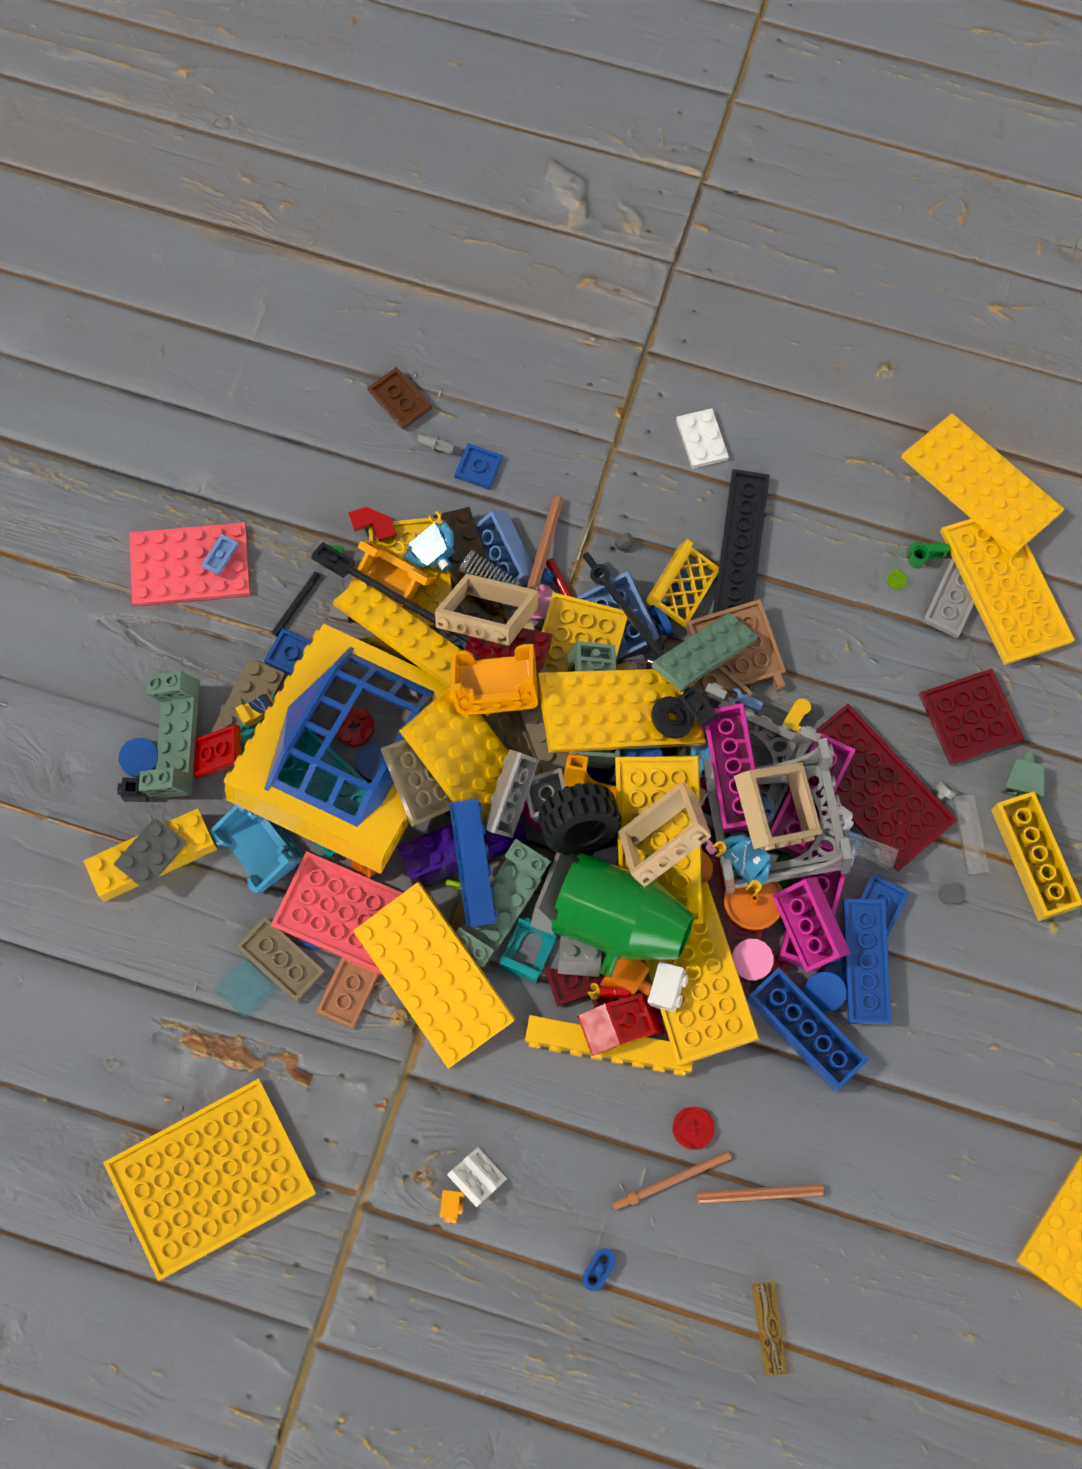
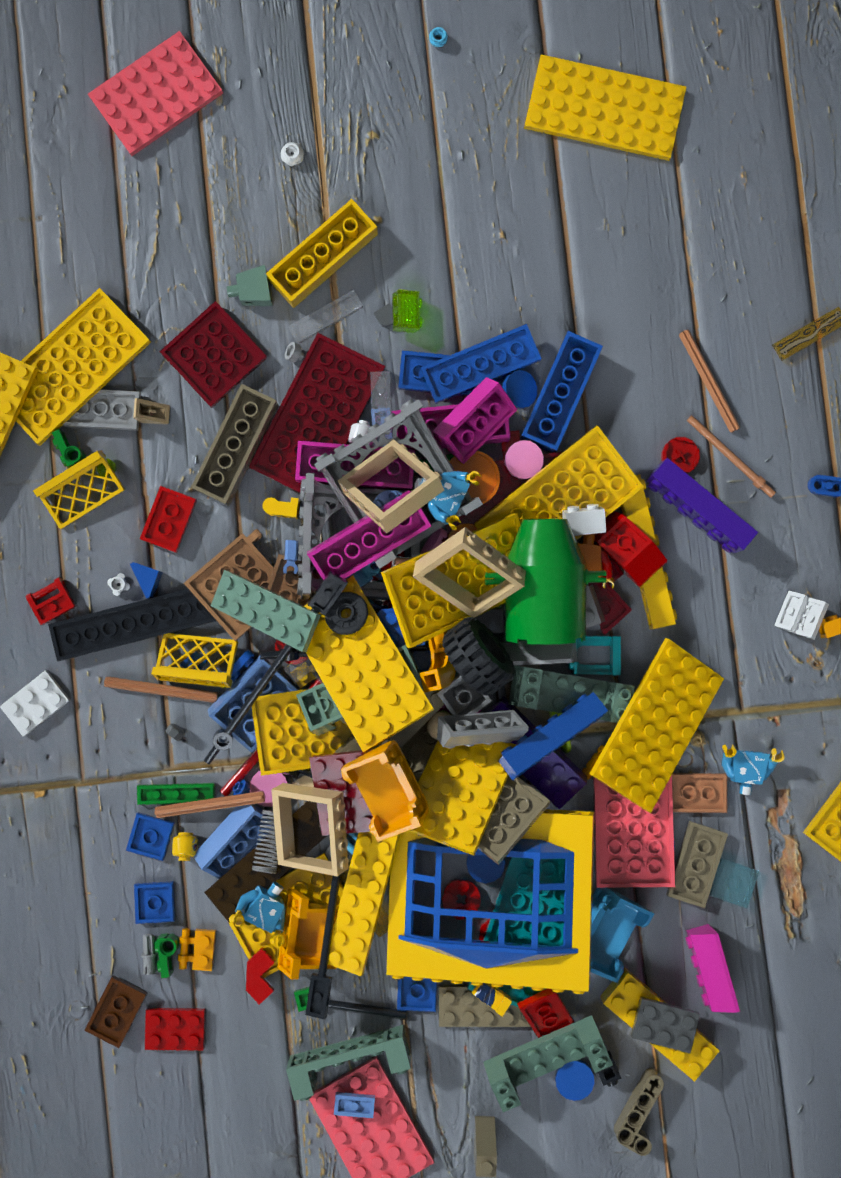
camera: 110 degrees left, 15 degrees up
none -> red plate [25,577,76,625]
none -> yellow fence [33,450,125,529]
none -> nougat axle [104,677,218,703]
none -> white plate [107,573,130,596]
none -> blue tile [126,812,175,861]
none -> blue slope [130,562,163,599]
none -> tan slope [133,398,170,424]
none -> green tile [137,783,216,805]
none -> red plate [140,486,197,553]
none -> red plate [145,1008,206,1051]
none -> green plate [155,933,180,978]
none -> yellow head [172,832,198,861]
none -> light orange plate [178,928,216,971]
none -> dark tan brick [191,384,279,506]
none -> sand green plate [286,1025,411,1101]
none -> clear neon green brick [392,289,423,333]
none -> dark tan slope [474,1116,497,1177]
none -> dark tan beam [614,1068,664,1156]
none -> dark purple brick [645,458,758,554]
none -> dark pink slope [685,924,740,1013]
none -> dark azure torso [721,744,785,795]

